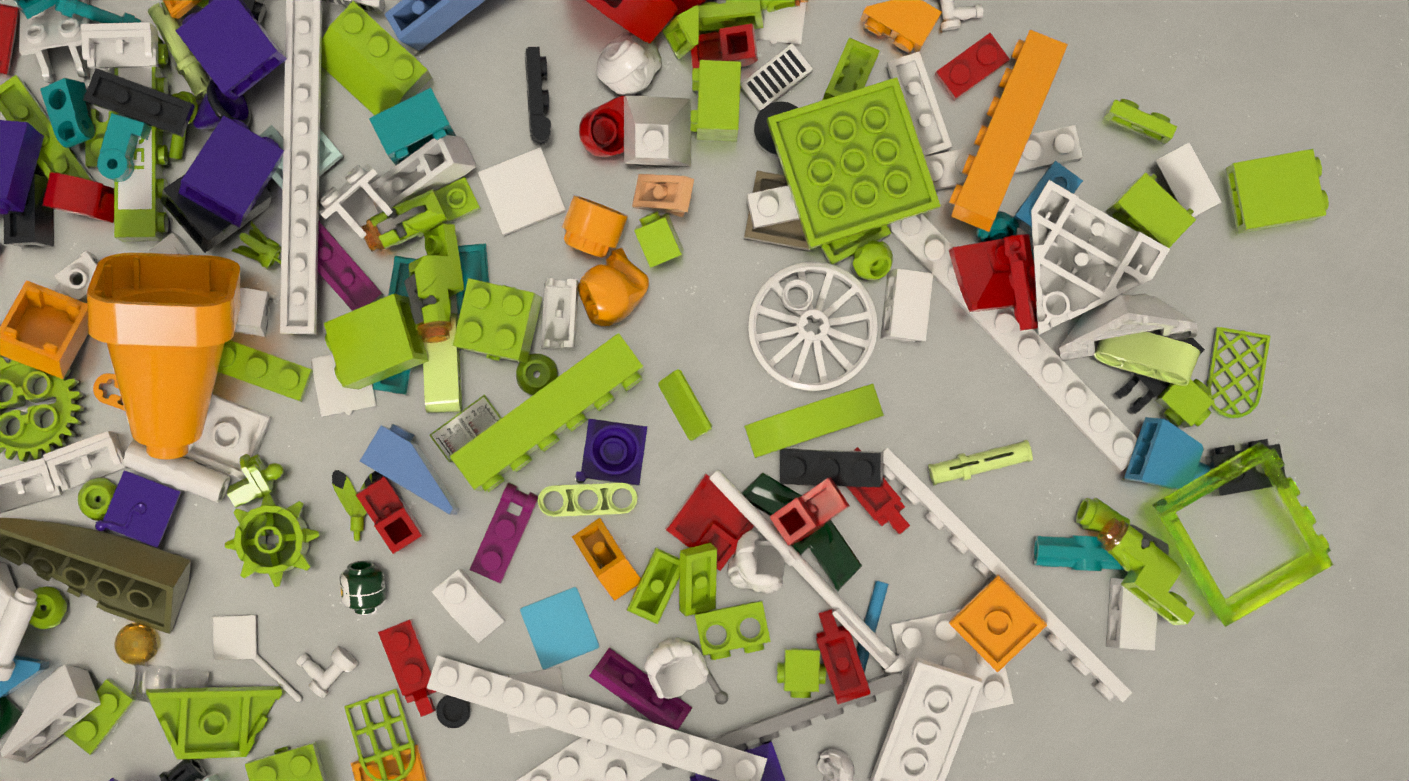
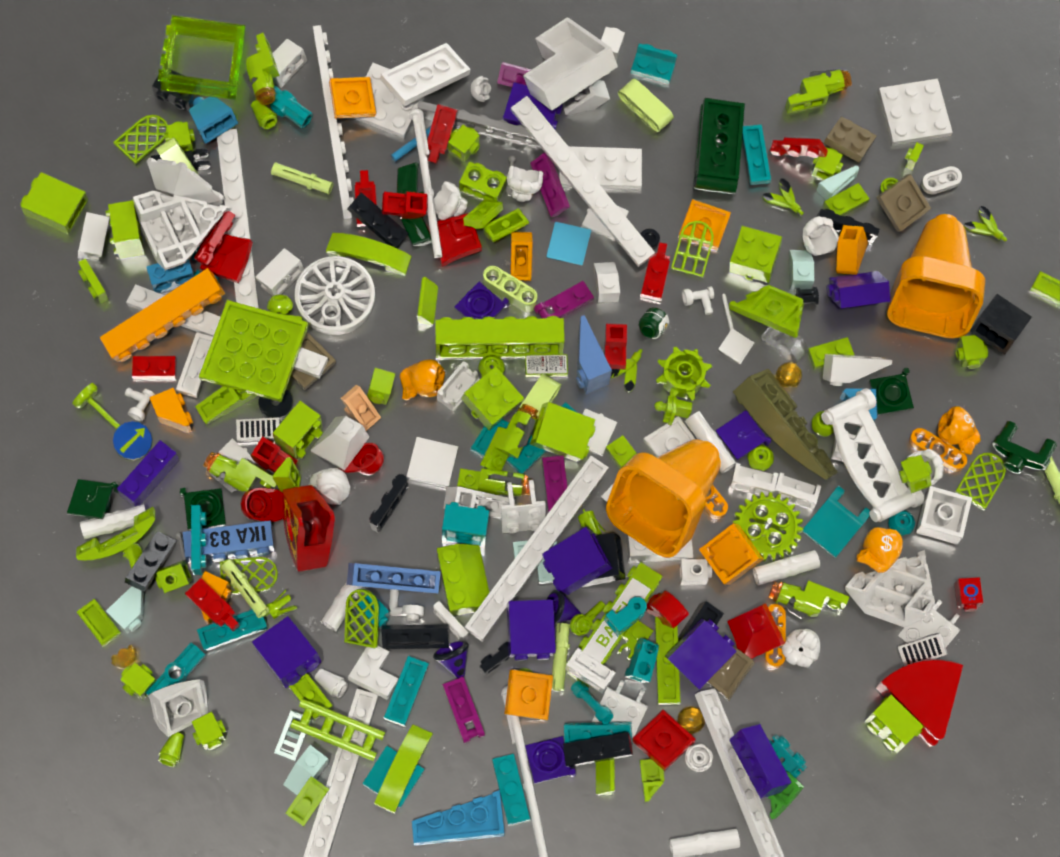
camera: 145 degrees left, 15 degrees down
black plate [83,68,195,138] -> none
light orange piece [562,195,628,258] -> none

